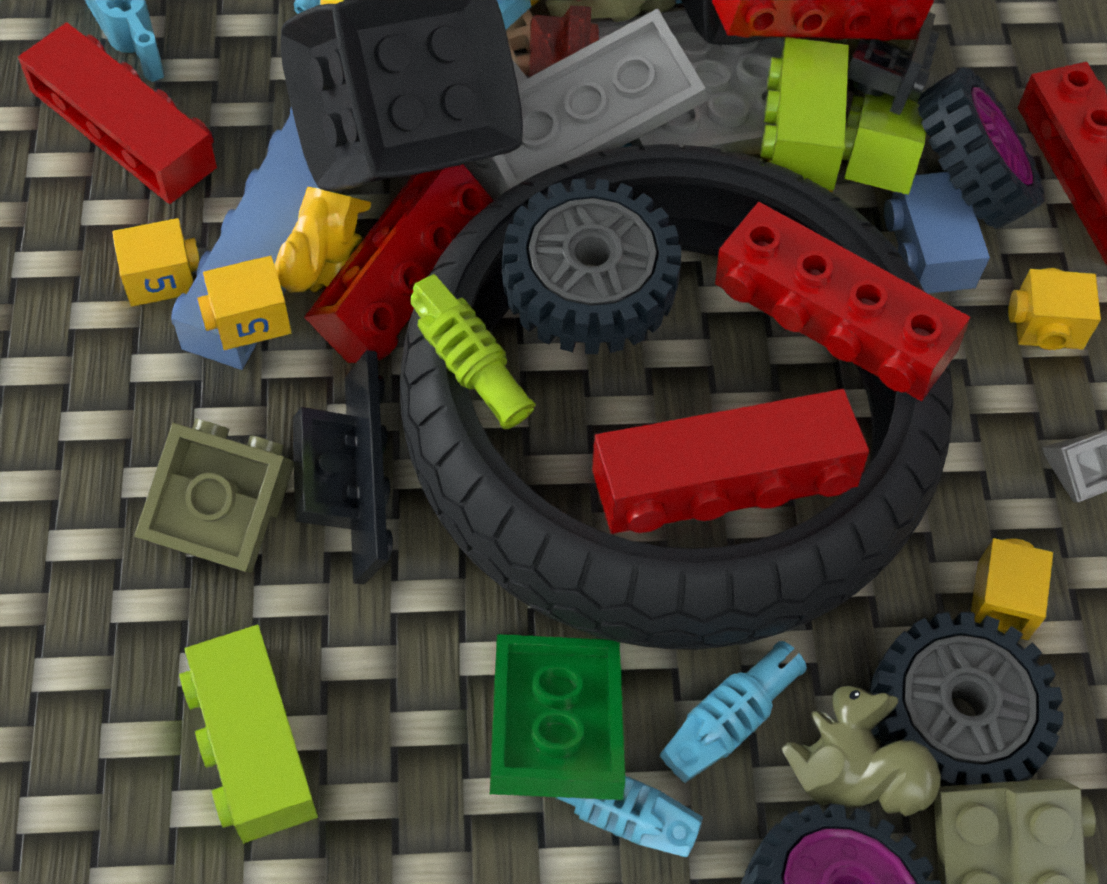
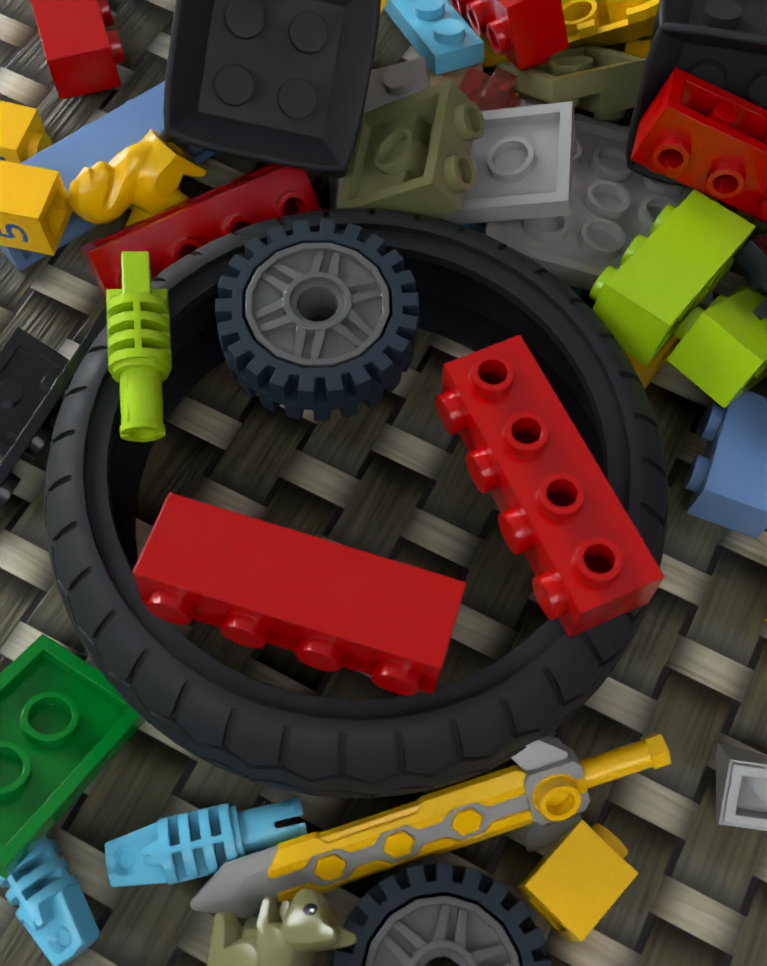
camera: 30 degrees right, 5 degrees up
none -> sword [190,732,671,918]
none -> olive plate [337,79,485,219]

